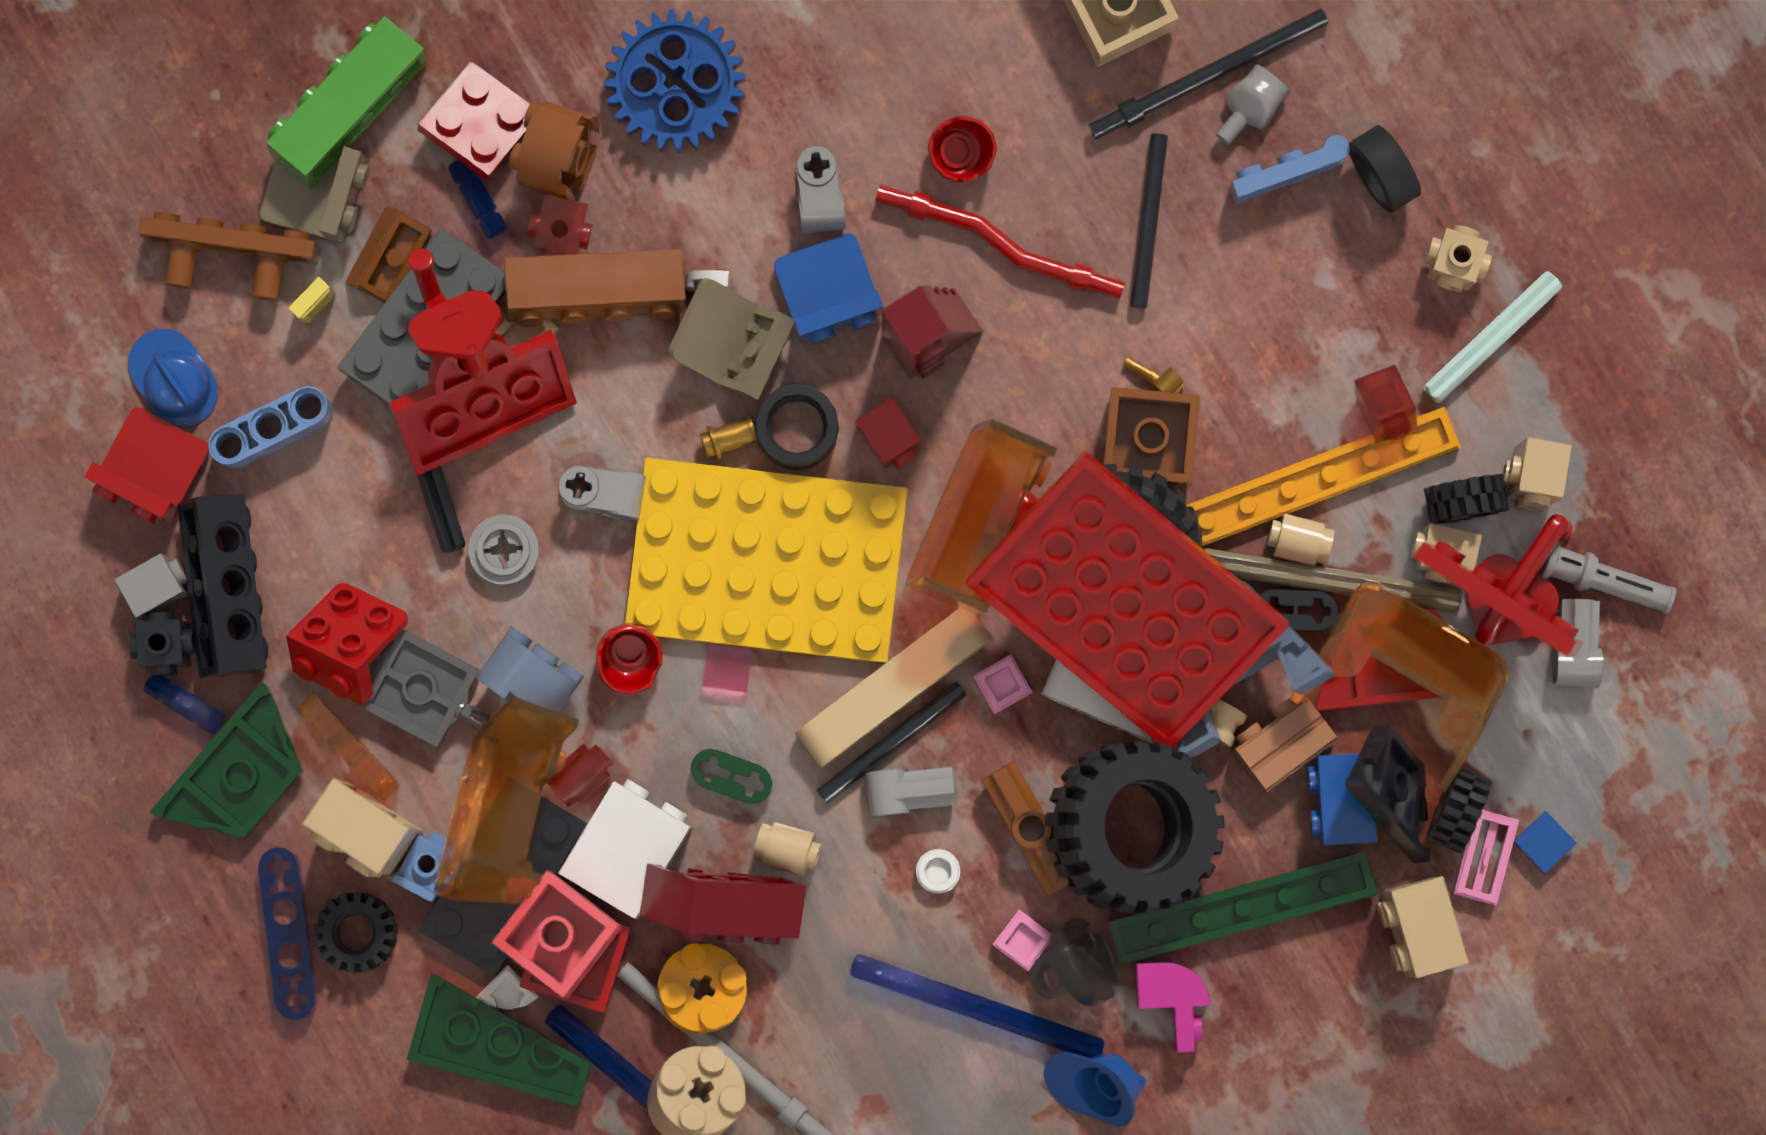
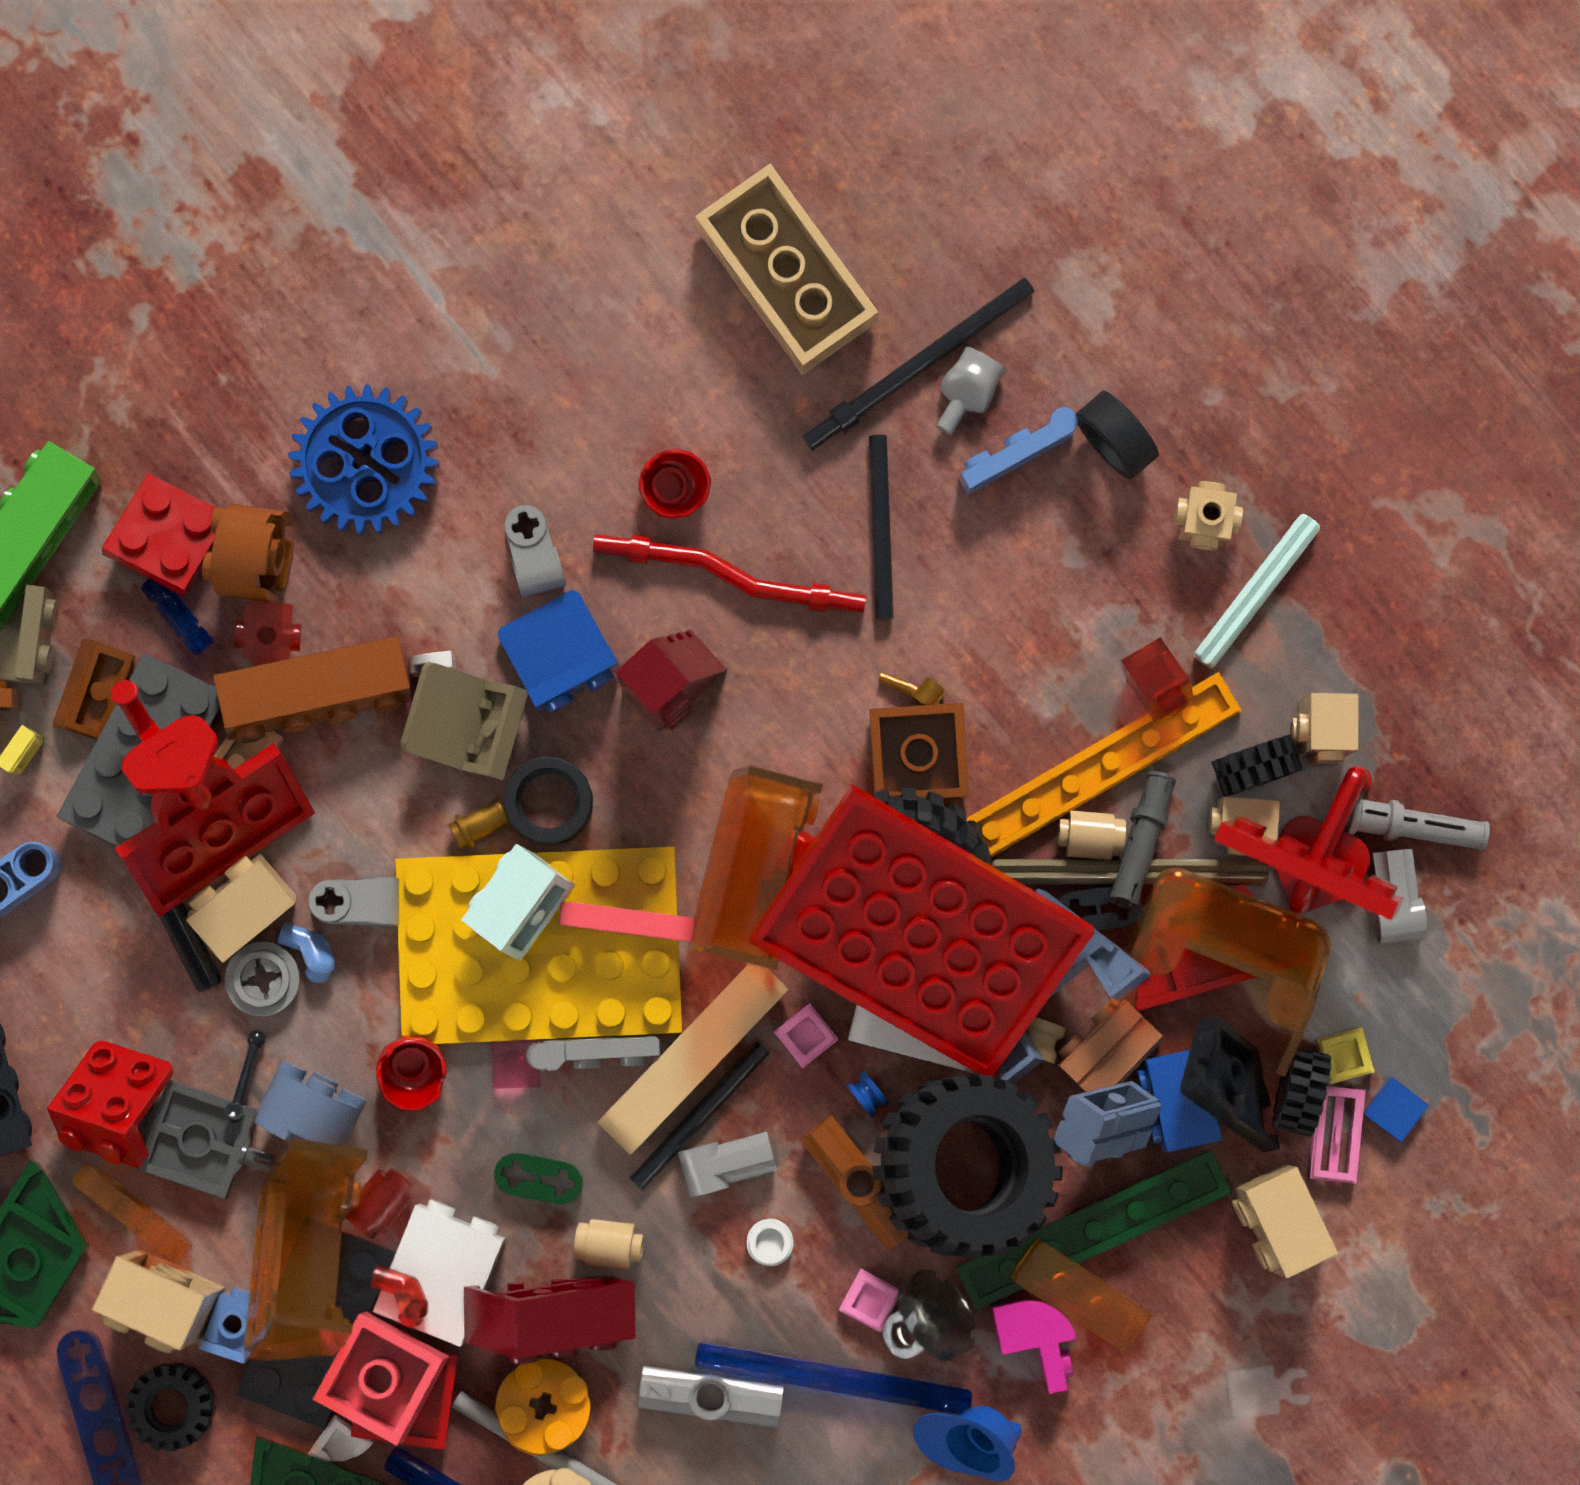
camera: 15 degrees left, 0 degrees up
red brick [855,397,922,469] -> none
none -> tan brick [186,854,296,963]
none -> black hinge [224,1030,266,1123]
none -> medium blue arm [278,922,335,983]
none -> clear red arm [370,1264,429,1328]
none -> light aqua brick [462,844,575,961]
none -> light grey hinge [525,1035,660,1071]
none -> coral beam [558,901,696,942]
none -> light grey piece [638,1366,784,1428]
none -> blue bush [846,1071,890,1118]
none -> clear orange tile [1010,1238,1153,1354]
none -> sand blue brick [1054,1081,1162,1166]
none -> dark grey pin [1109,771,1176,909]
none -> clear plate [1224,1365,1311,1420]
none -> light yellow tile [1315,1027,1375,1084]

